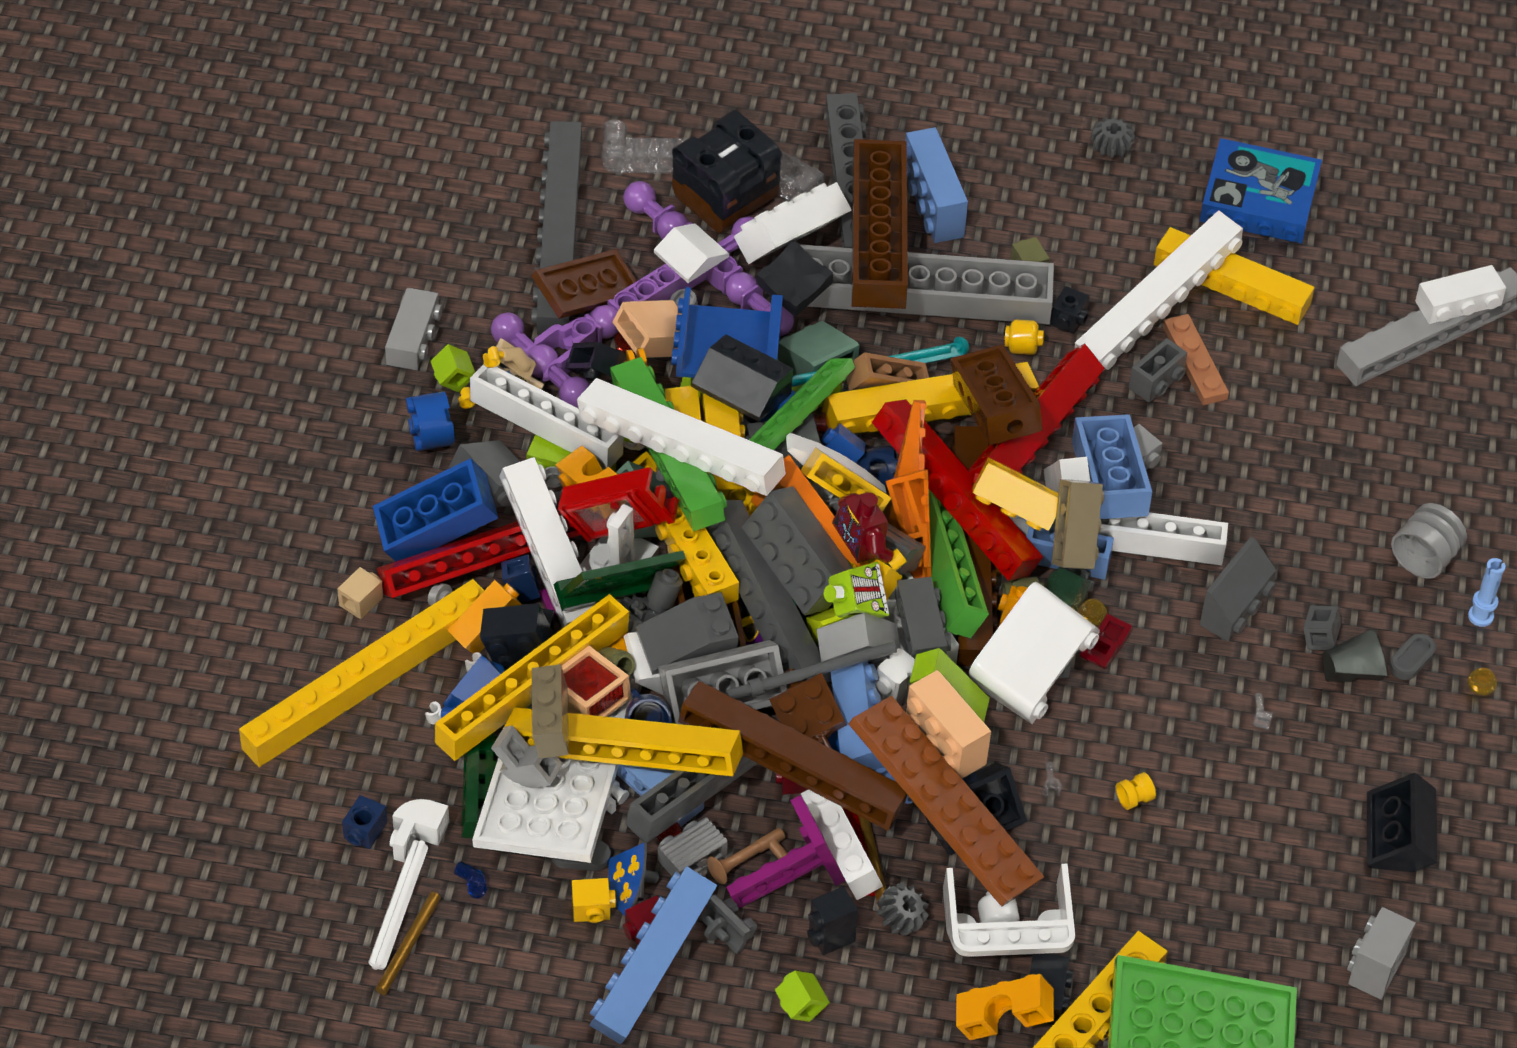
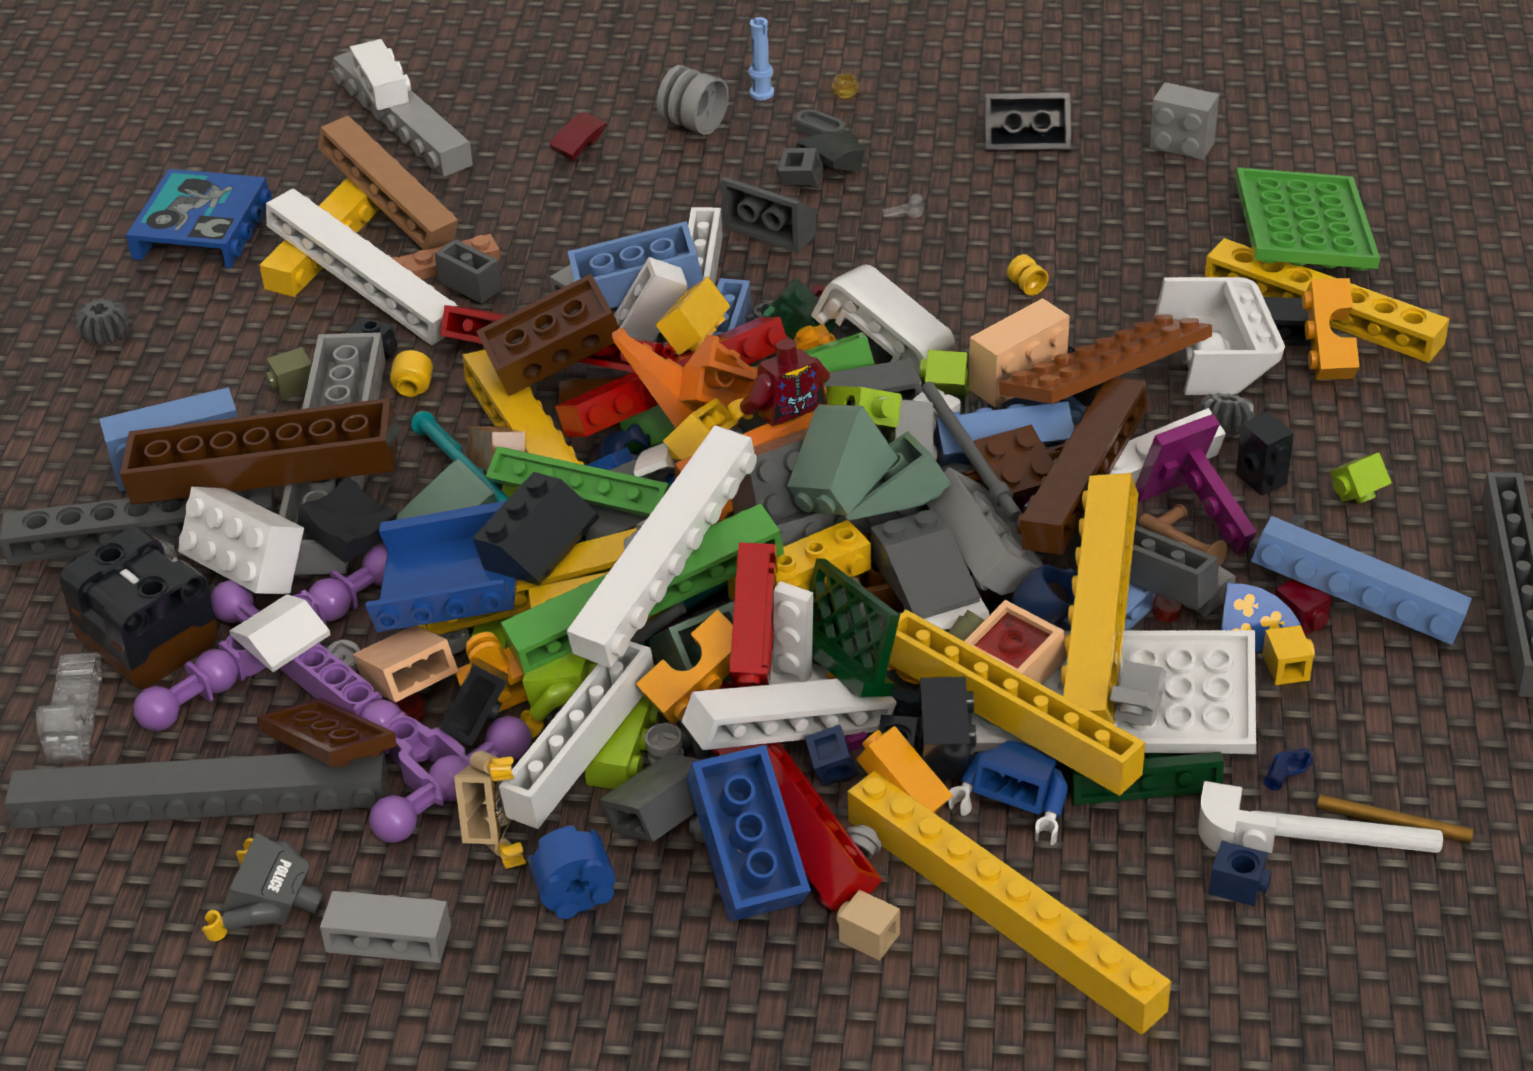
camera: 90 degrees left, 10 degrees down
lime brick [430,344,475,392] -> none
dark tan brick [532,664,569,759] -> none
dark tan brick [1051,479,1104,569] -> none
none -> dark grey torso [202,833,323,942]
none -> medium nougat brick [318,116,458,250]
none -> dark red slope [550,112,608,161]
none -> sand green slope [787,404,898,516]
none -> sand green slope [844,431,951,521]

